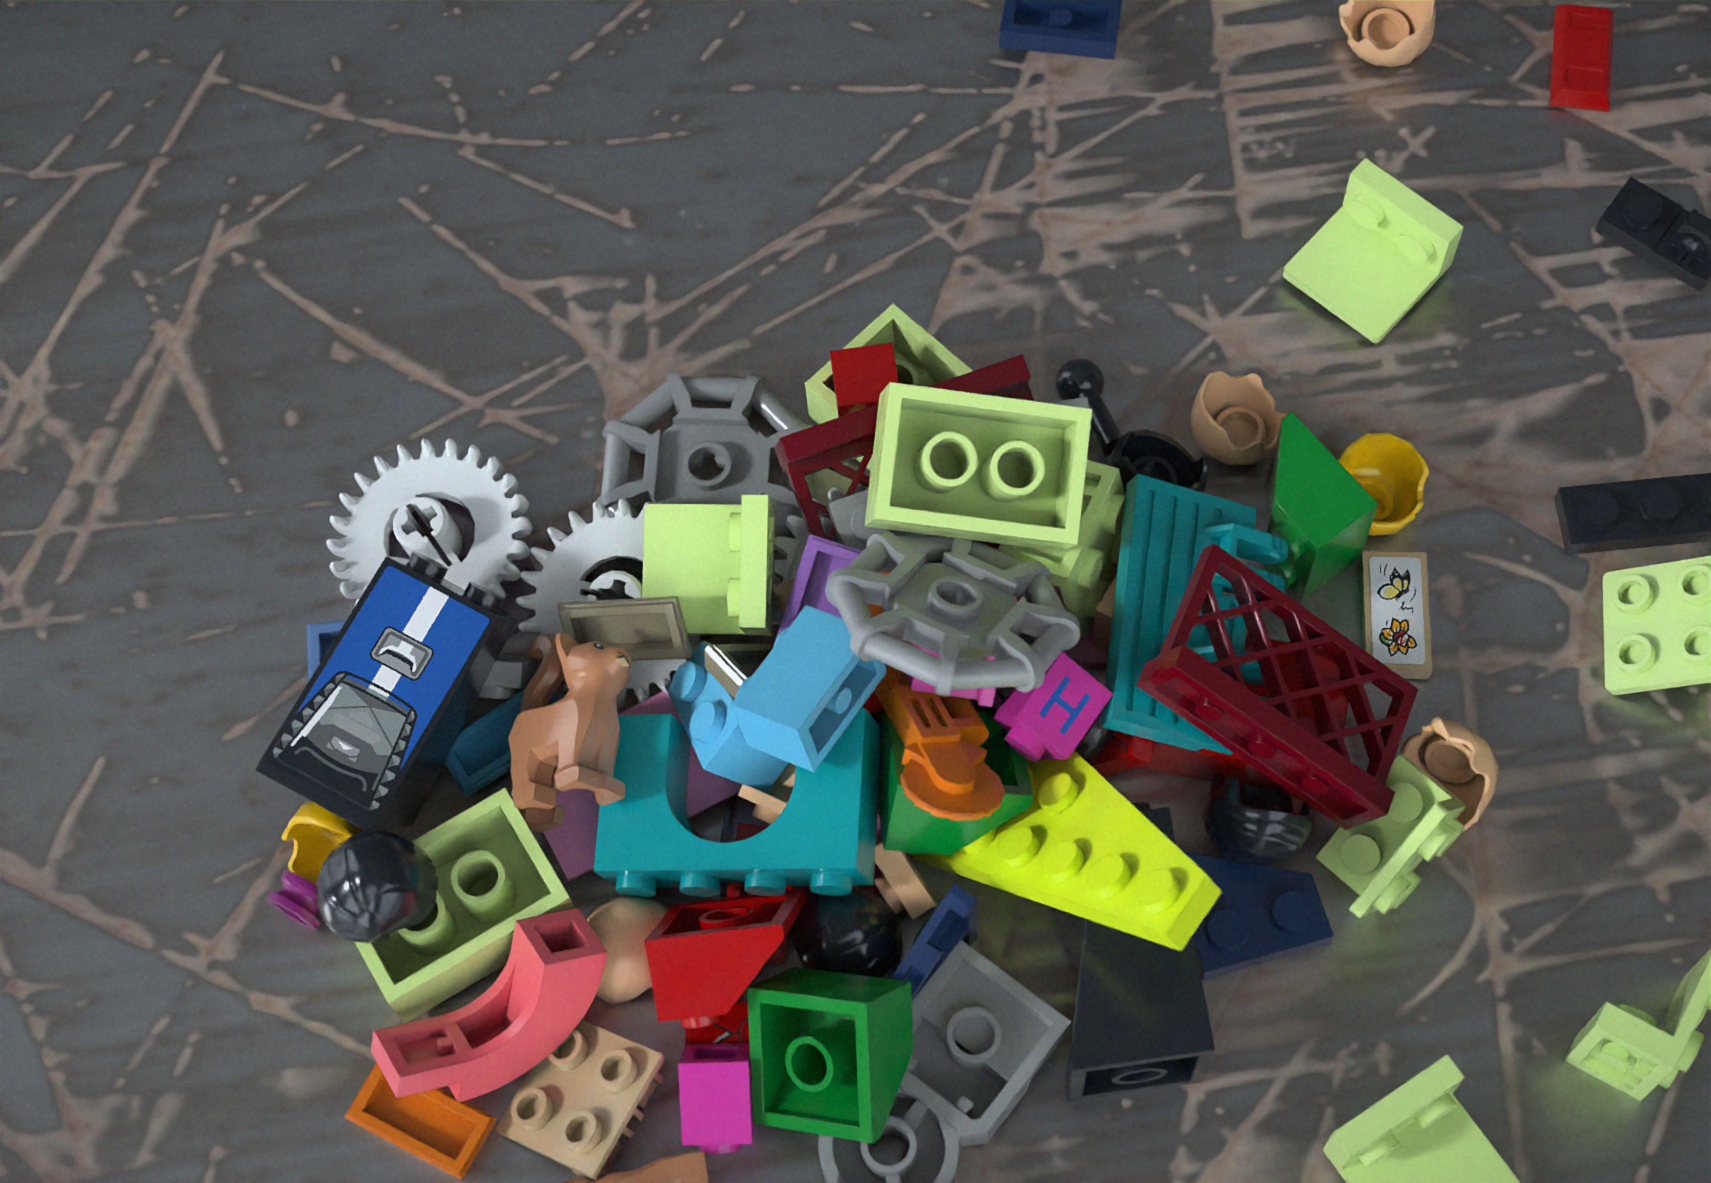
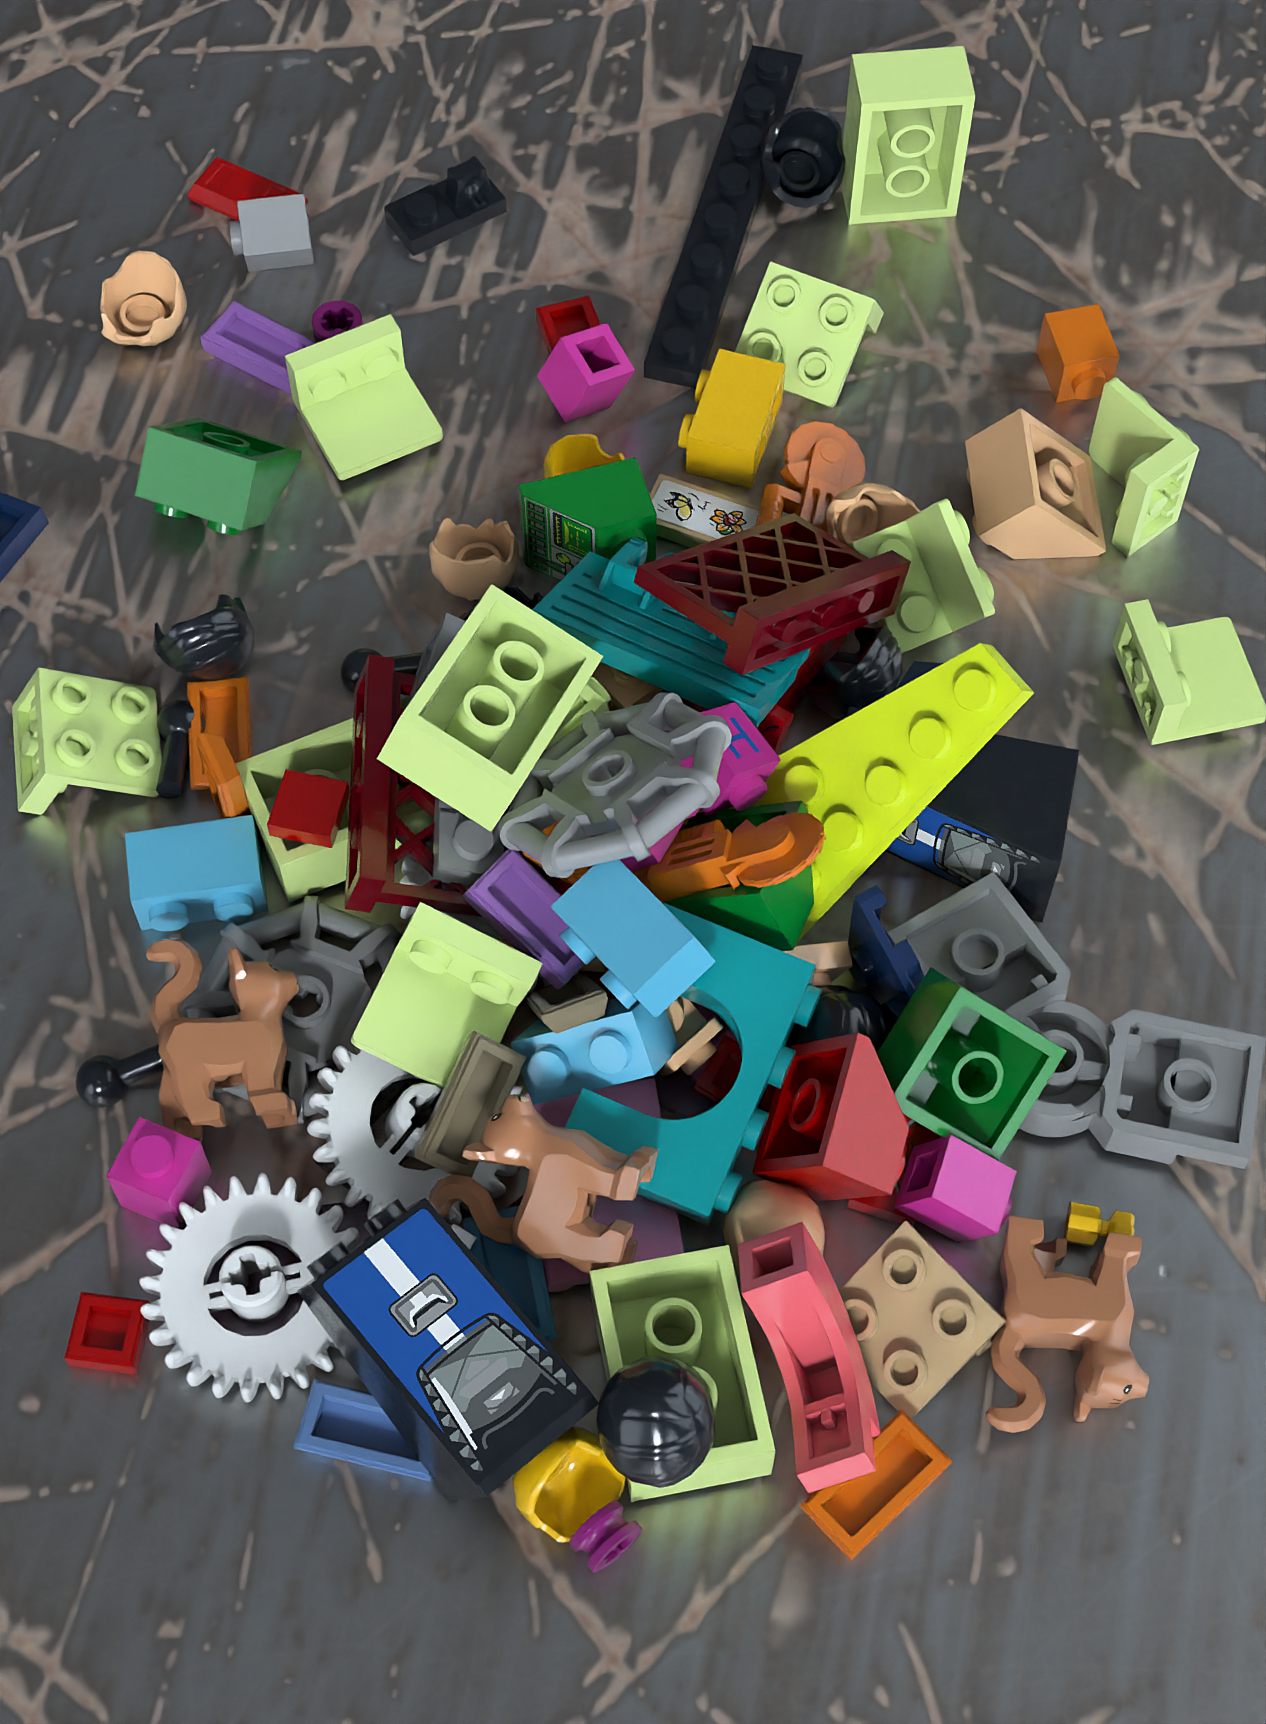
camera: 75 degrees left, 5 degrees down
none -> yellowish green bracket [12,667,162,815]
none -> red tile [64,1292,150,1375]
none -> black bar [75,1044,164,1108]
none -> dark pink brick [106,1117,212,1230]
none -> medium azure brick [125,815,269,931]
none -> slope [135,418,302,535]
none -> nougat animal [146,938,299,1141]
none -> black hair [153,594,254,681]
none -> black bar [156,700,206,799]
none -> orange tile [187,677,253,791]
none -> orange tile [196,732,251,819]
none -> medium lavender tile [200,301,317,396]
none -> light grey brick [229,194,314,272]
none -> magenta bush [312,300,363,343]
none -> red tile [536,295,601,355]
none -> dark pink brick [537,323,635,423]
none -> yellow brick [678,349,786,489]
none -> orange piece [755,421,865,564]
none -> light nougat slope [965,408,1106,559]

